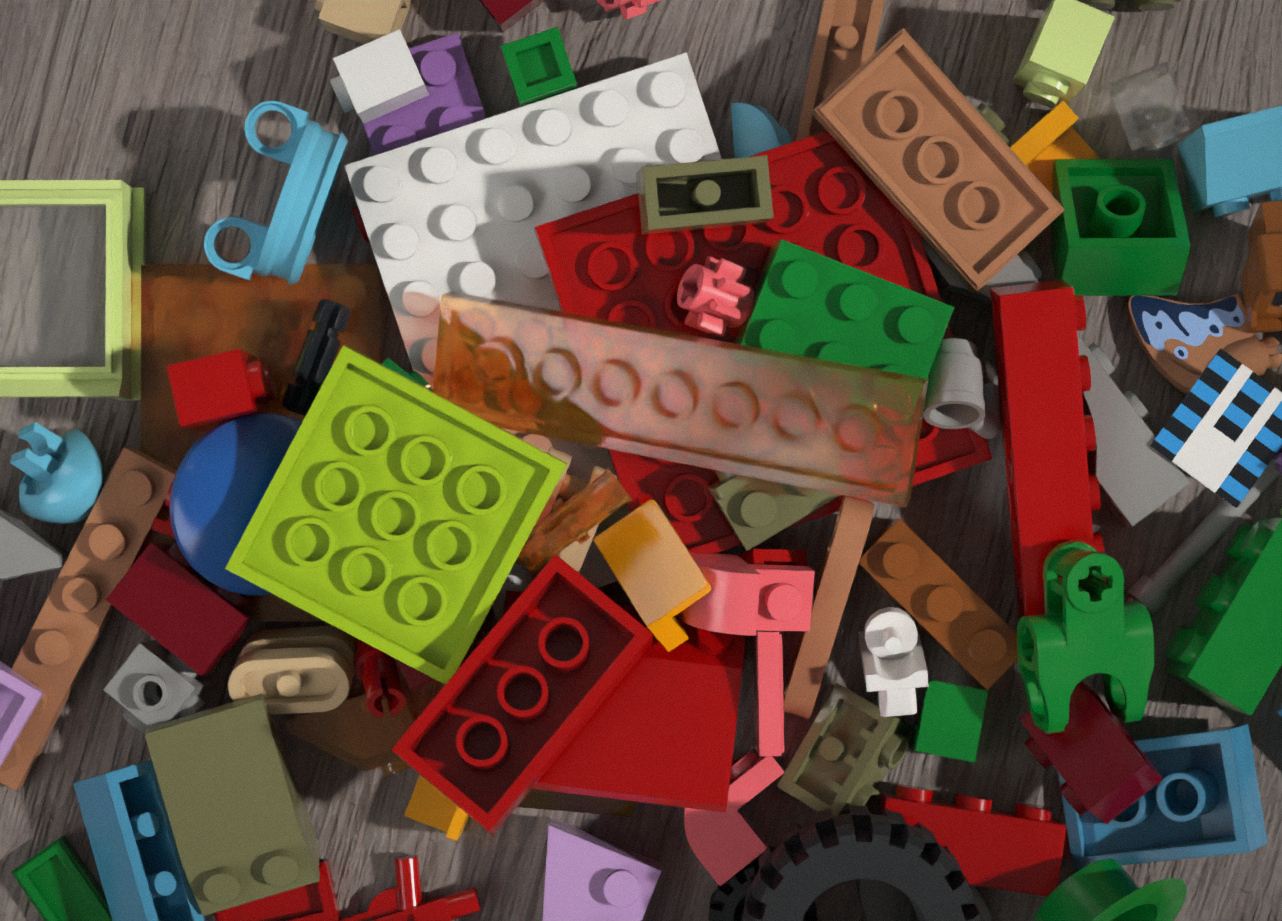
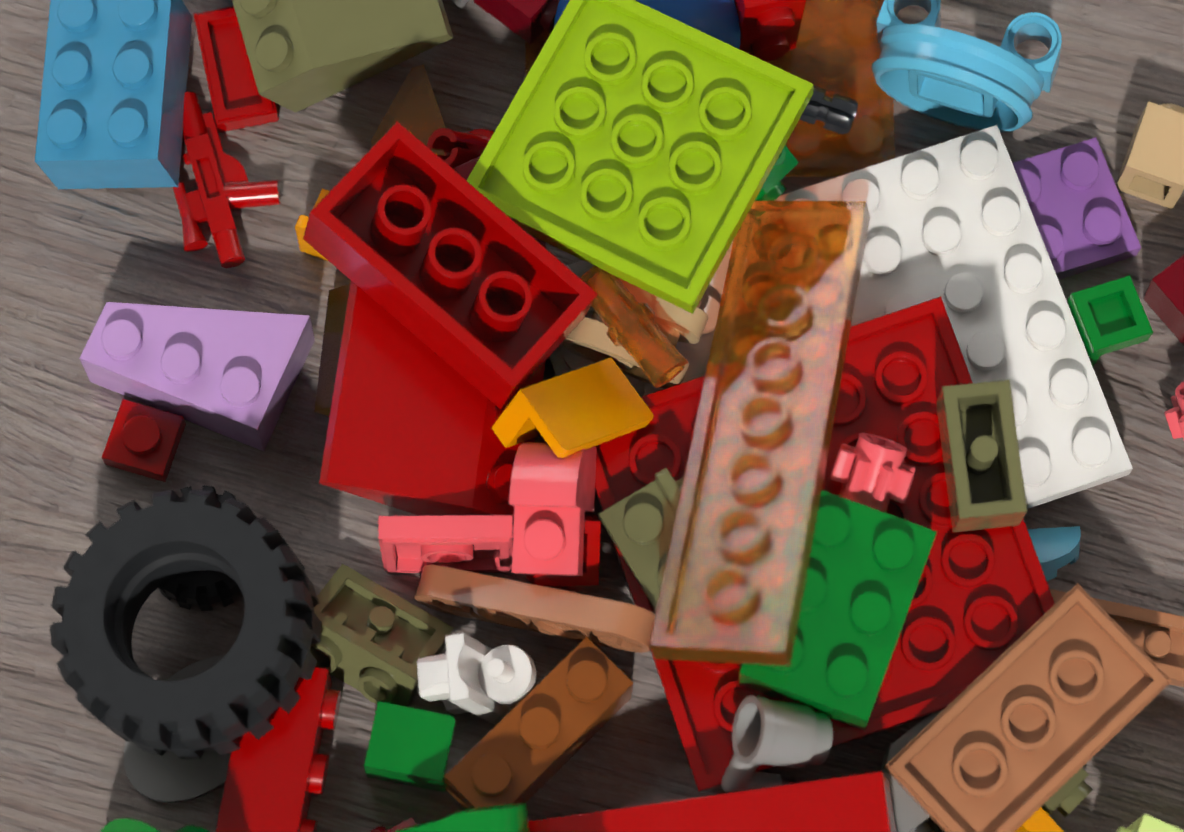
camera: 80 degrees right, 15 degrees down
tan brick [228,626,357,715] -> none
white brick [330,29,429,124] -> none
coral brick [683,749,785,886] -> none

